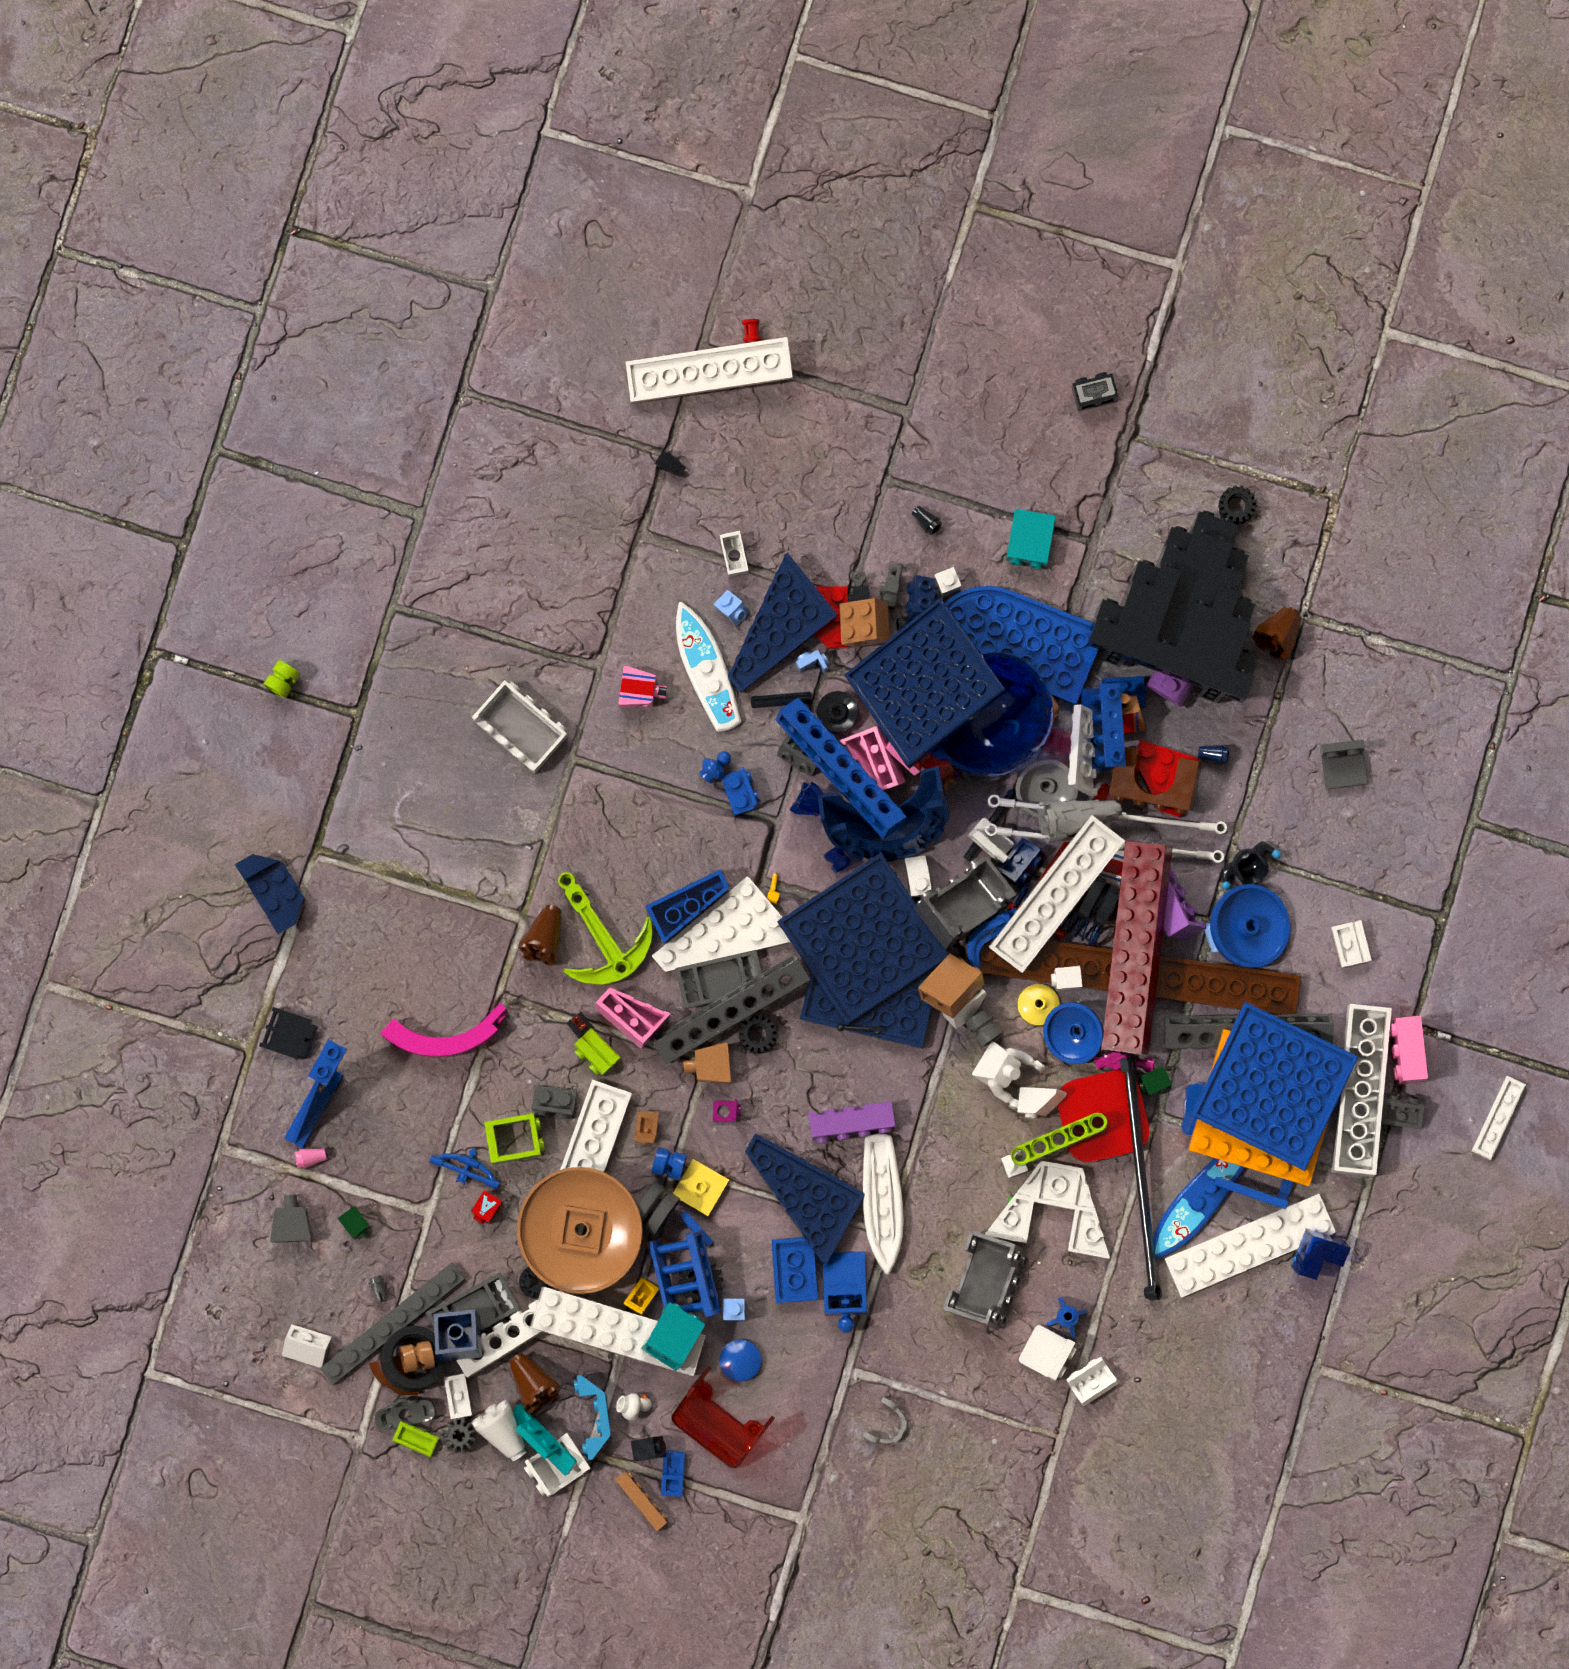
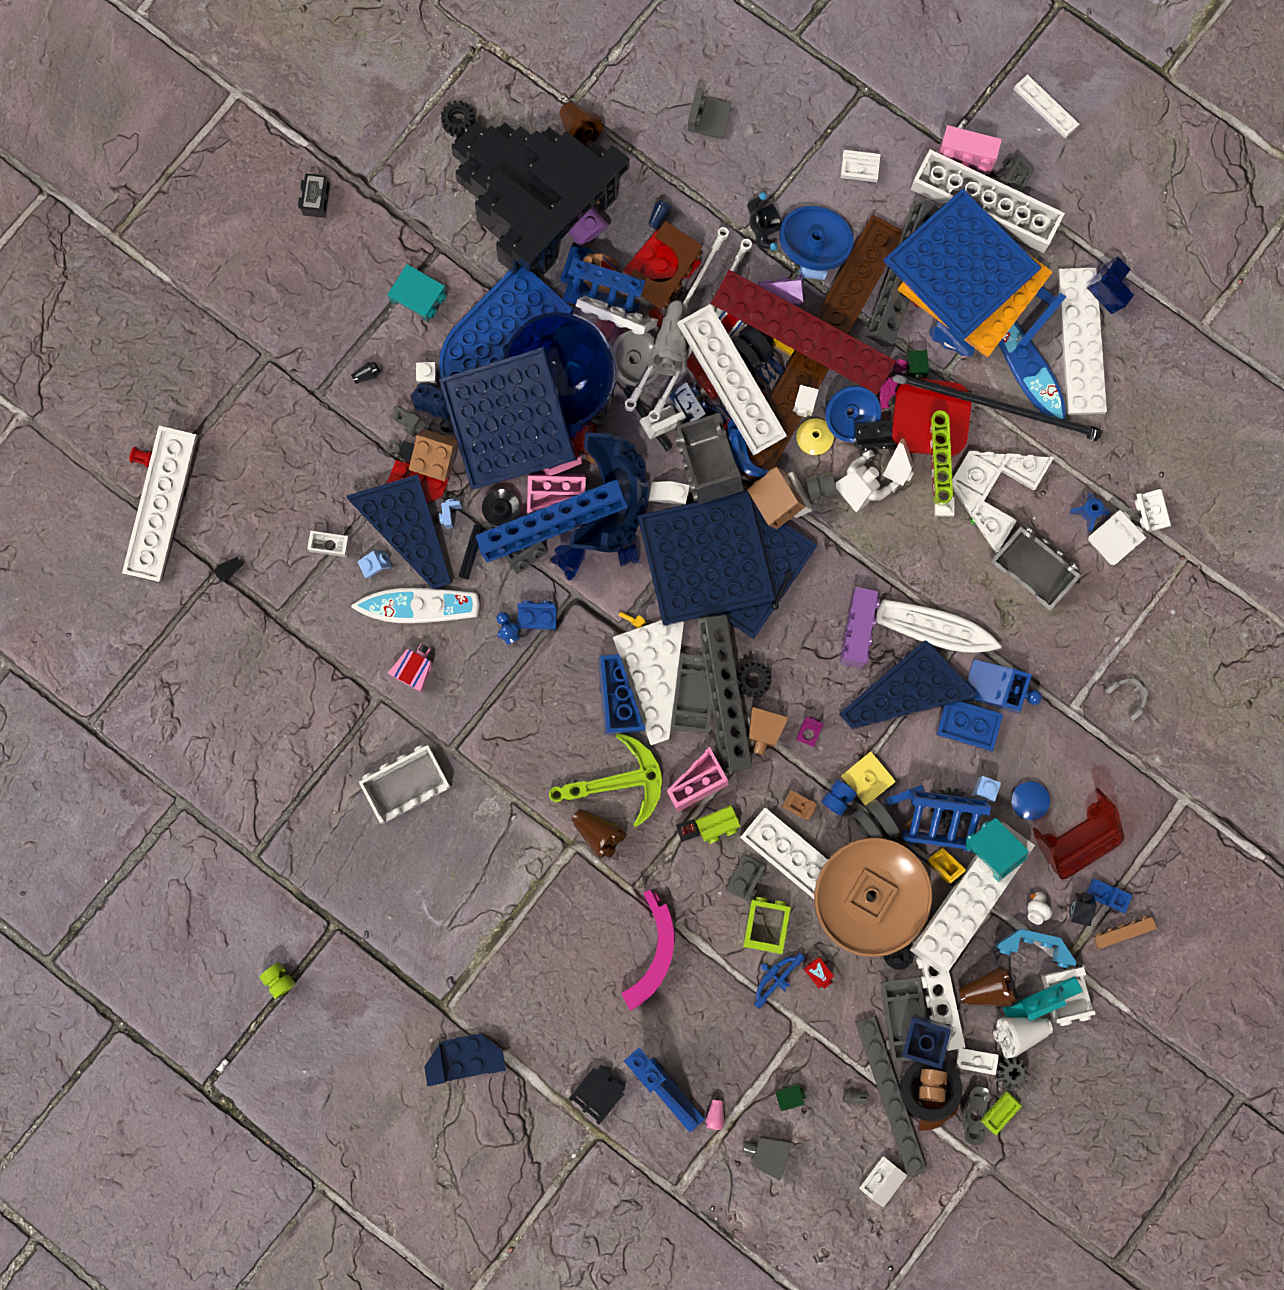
camera: 70 degrees left, 0 degrees up
none -> black bracket [854,419,895,451]

